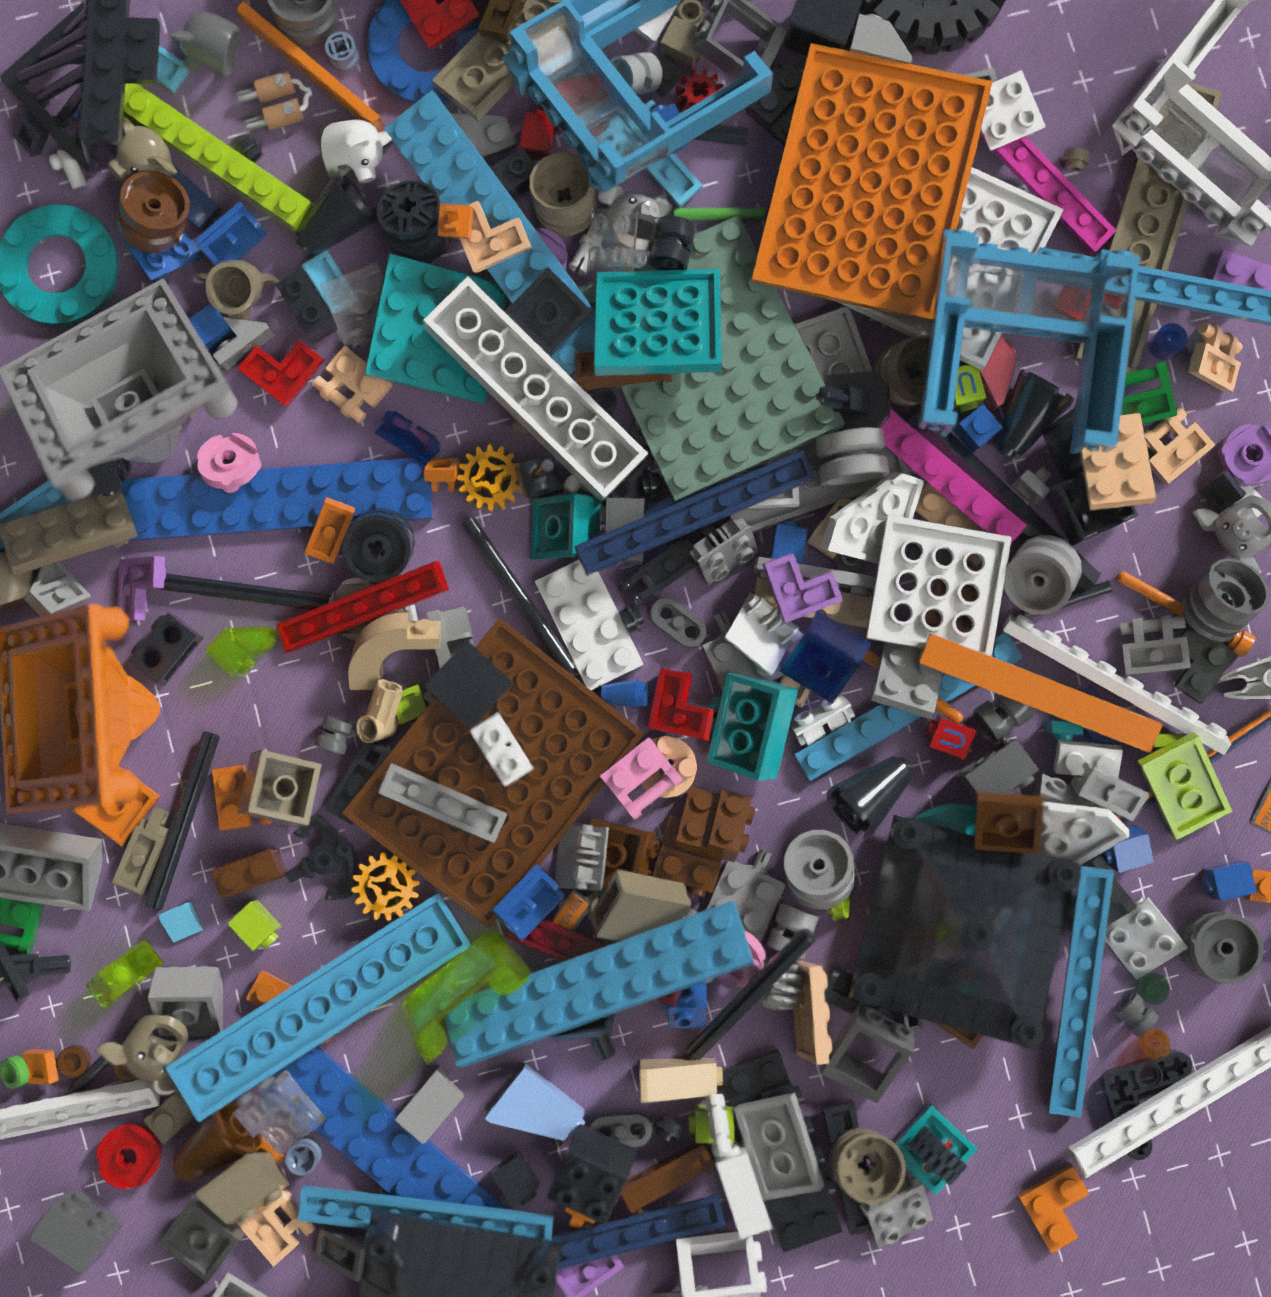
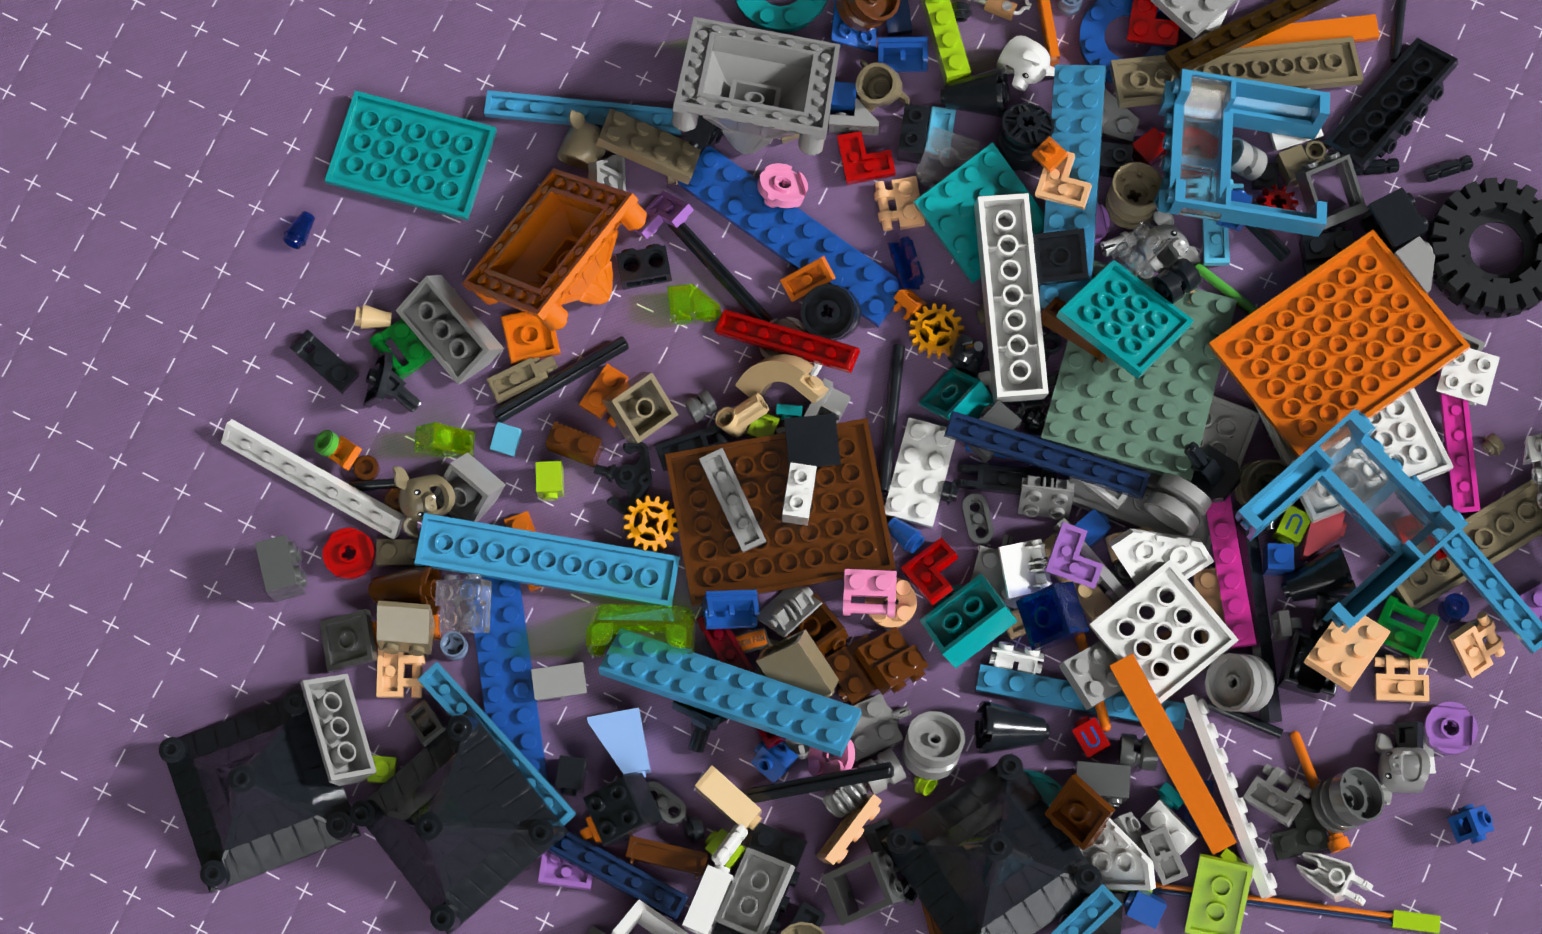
camera: 45 degrees right, 10 degrees down
none -> teal plate [776,404,803,420]

